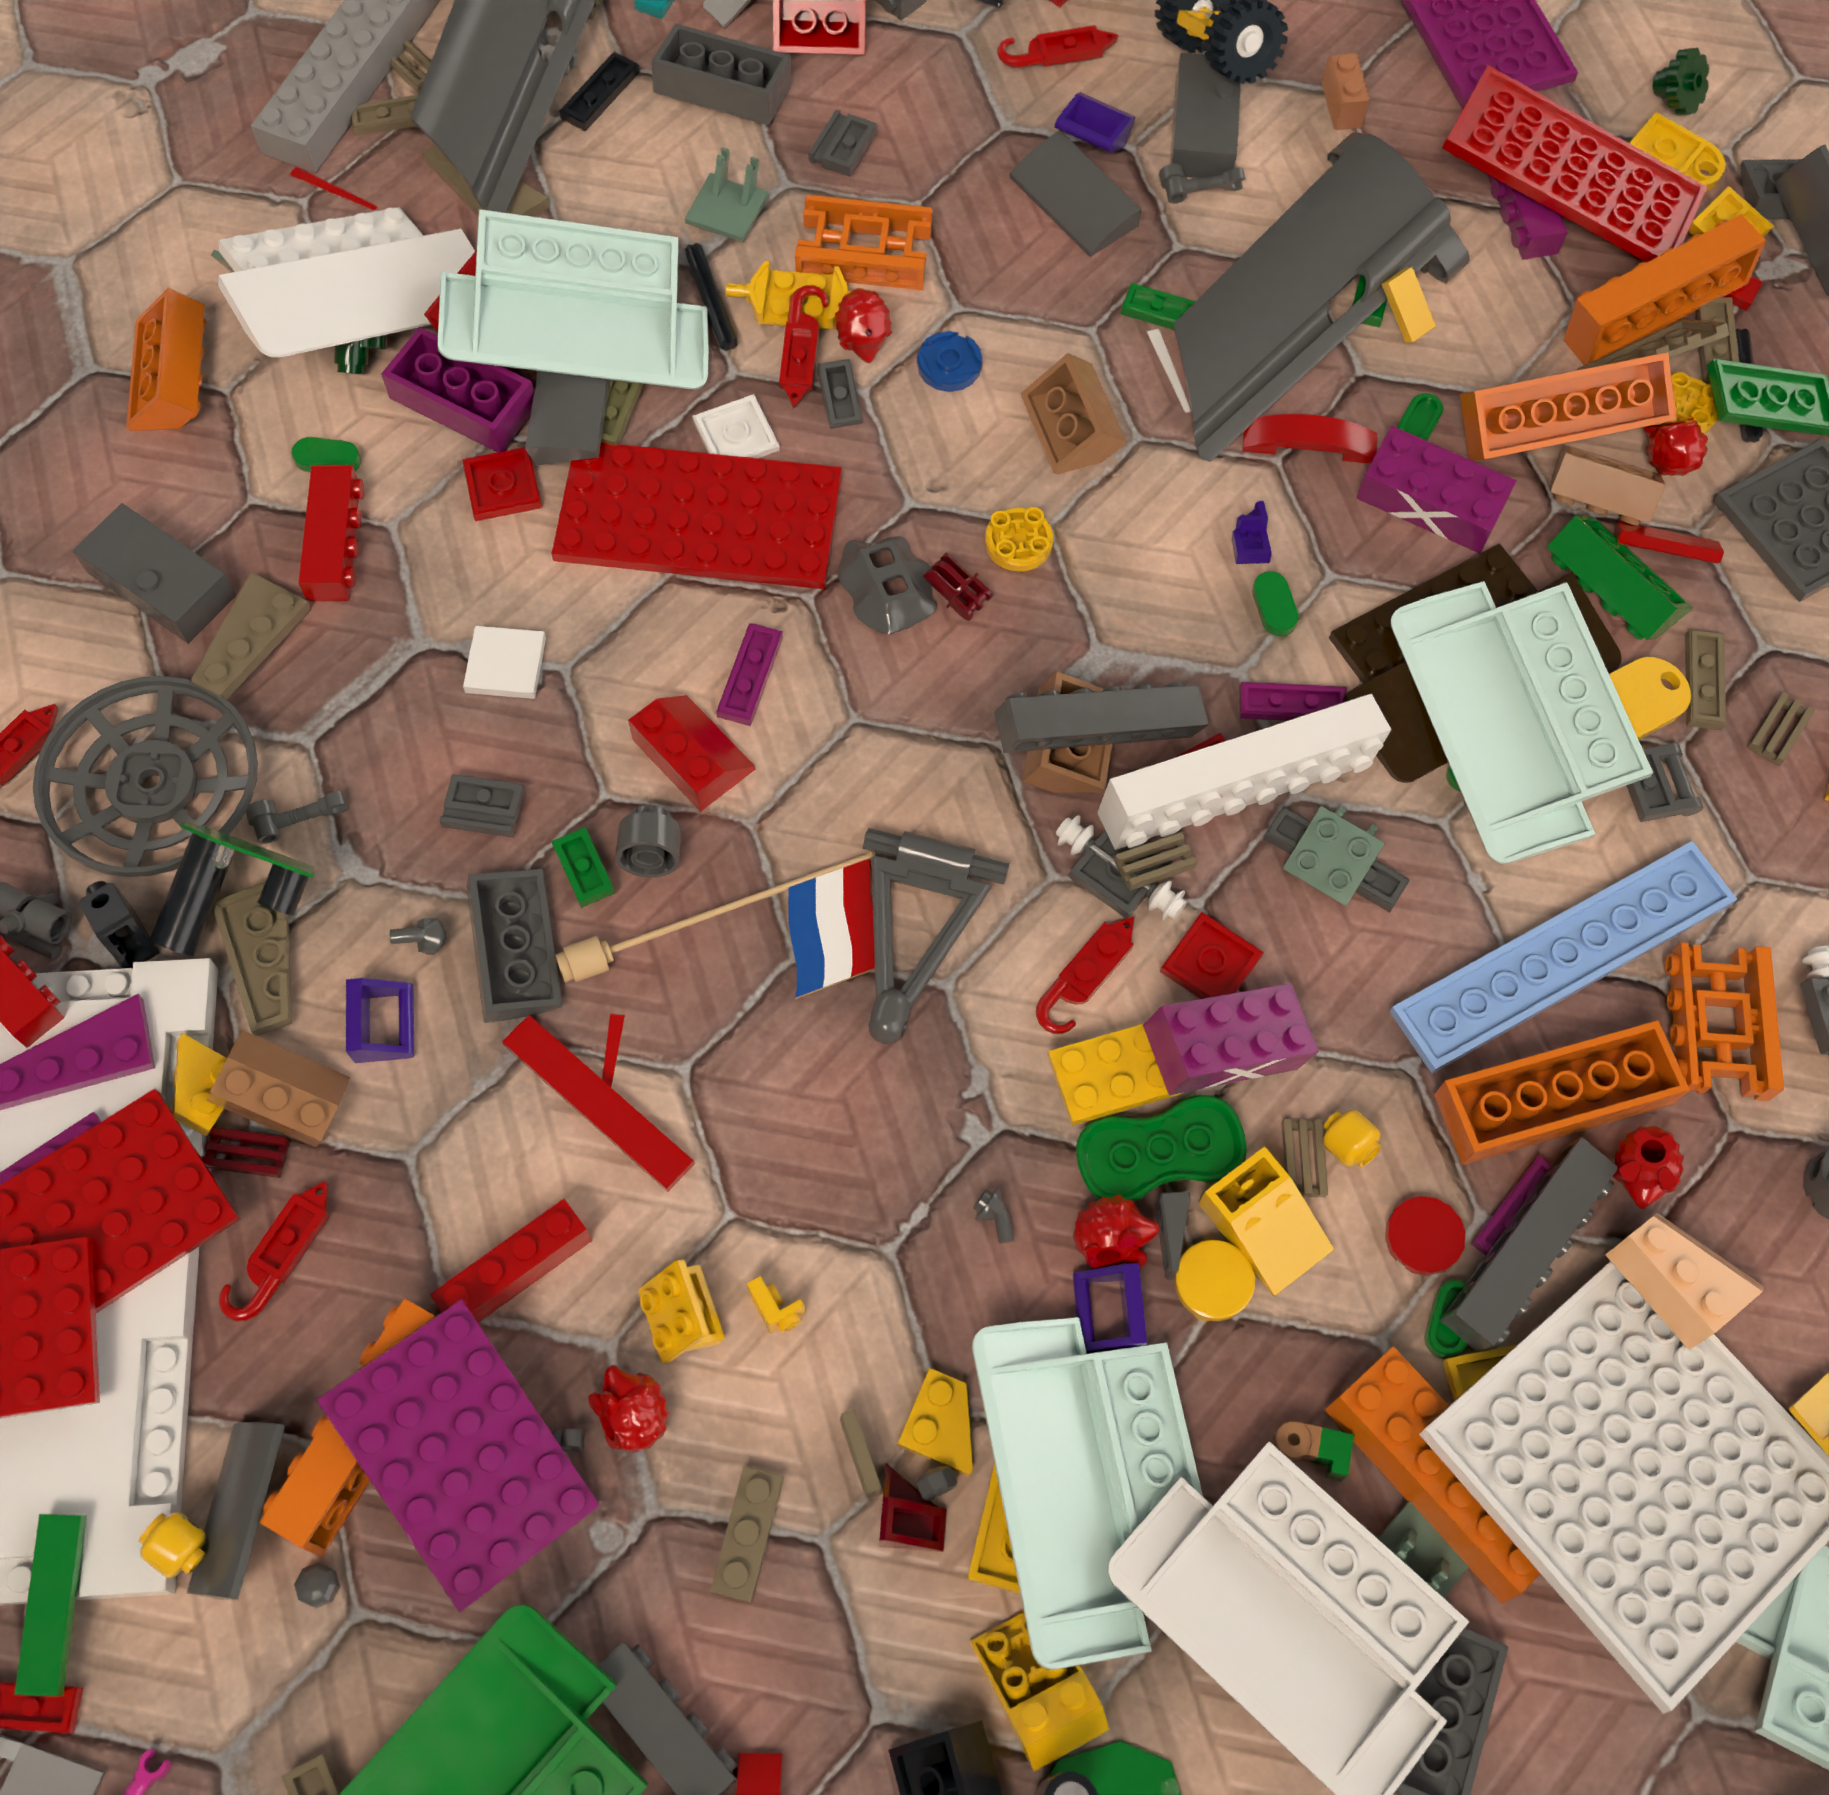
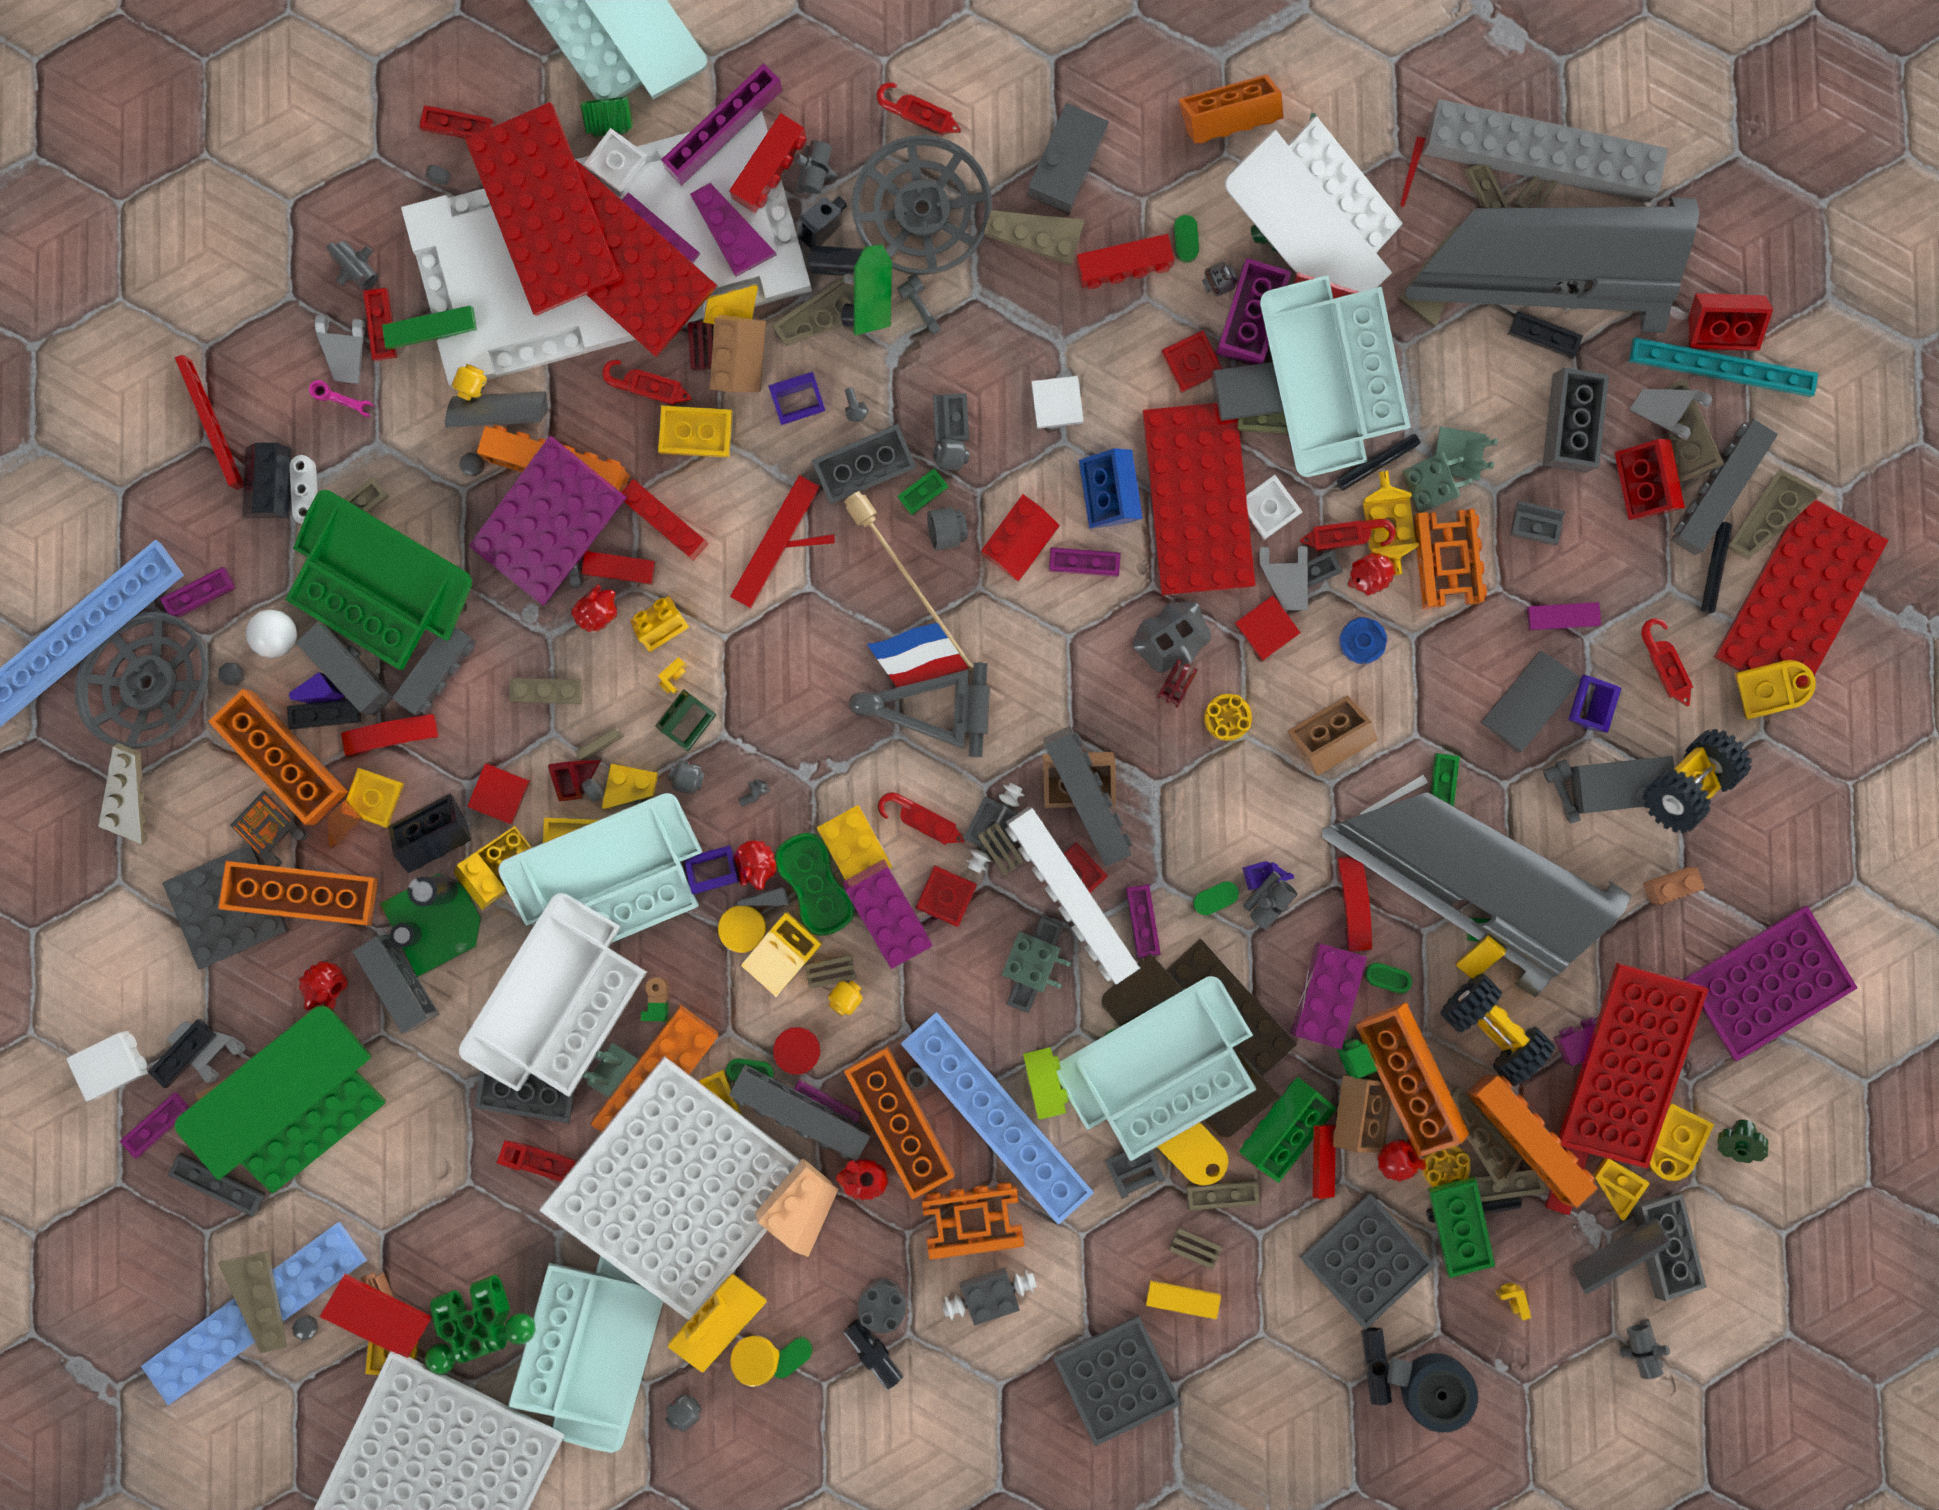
camera: 80 degrees right, 20 degrees up
none -> red tile [467,763,530,824]
none -> red slope [496,1140,578,1182]
none -> red tile [581,551,656,585]
none -> dark green tile [655,689,717,752]
none -> yellow plate [658,406,732,458]
none -> dark grey head [668,761,705,794]
none -> dark grey tile [906,1067,930,1091]
none -> dark grey head [933,439,969,471]
none -> lime brick [1023,1047,1069,1120]
none -> blue slope [1079,448,1143,529]
none -> flat silver head [1202,261,1238,297]
none -> red tile [1234,595,1301,661]
none -> dark grey pin [1243,871,1298,930]
none -> light grey flag [1260,546,1308,610]
none -> green brick [1336,1037,1377,1079]
none -> sand green plate [1403,452,1474,513]
none -> black plate [1440,973,1555,1086]
none -> magenta tile [1527,602,1601,631]

